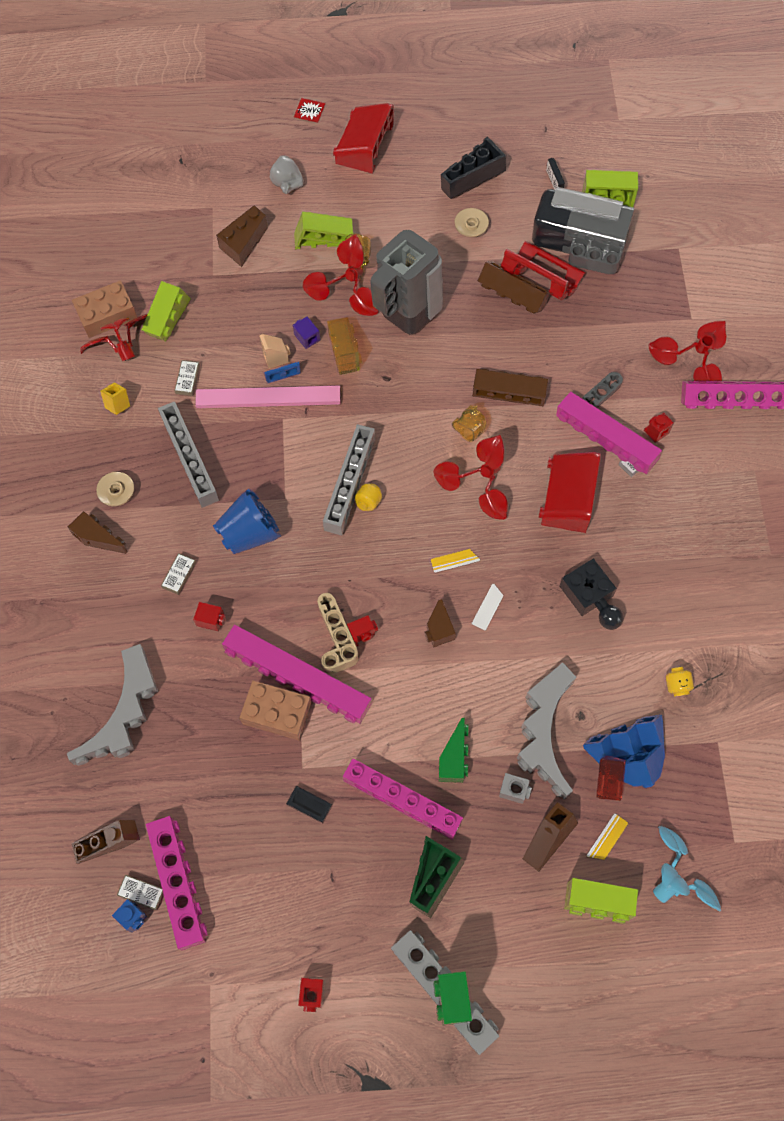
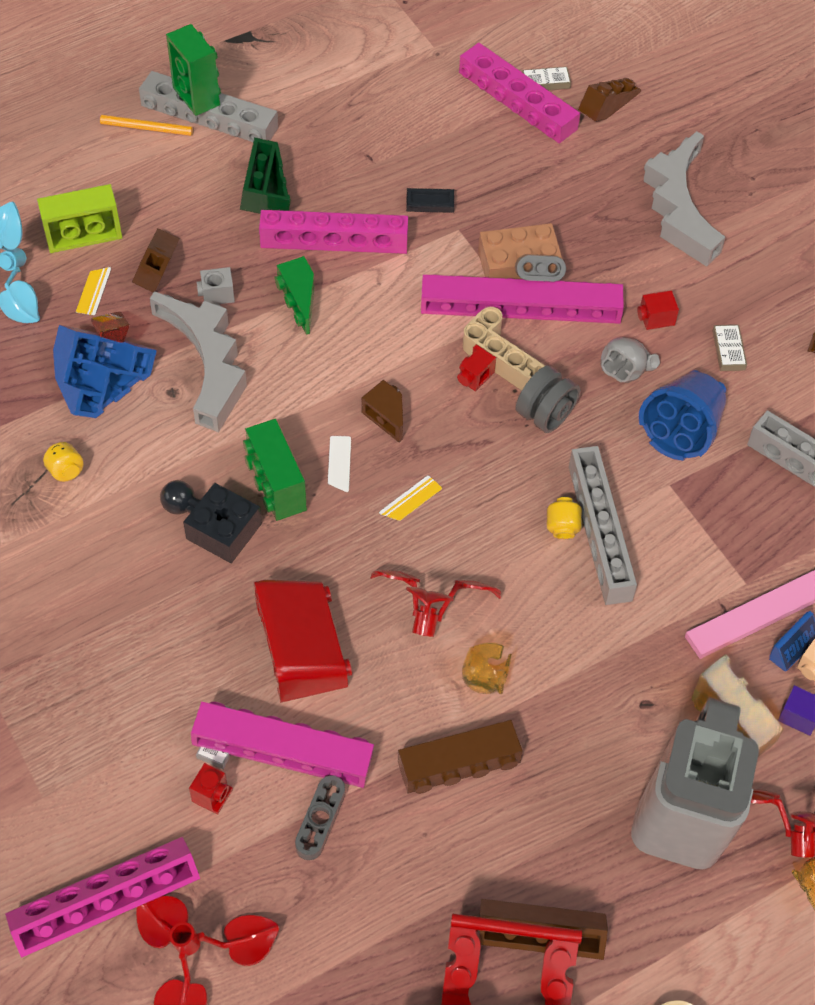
camera: 150 degrees right, 10 degrees down
blue brick [112,899,147,933] -> none
red brick [298,978,324,1012] -> none
none -> light orange bar [100,115,193,136]
none -> green brick [243,418,307,521]
none -> plate [515,254,566,282]
none -> dark grey wheel [515,365,581,433]
none -> light grey piece [600,337,660,383]

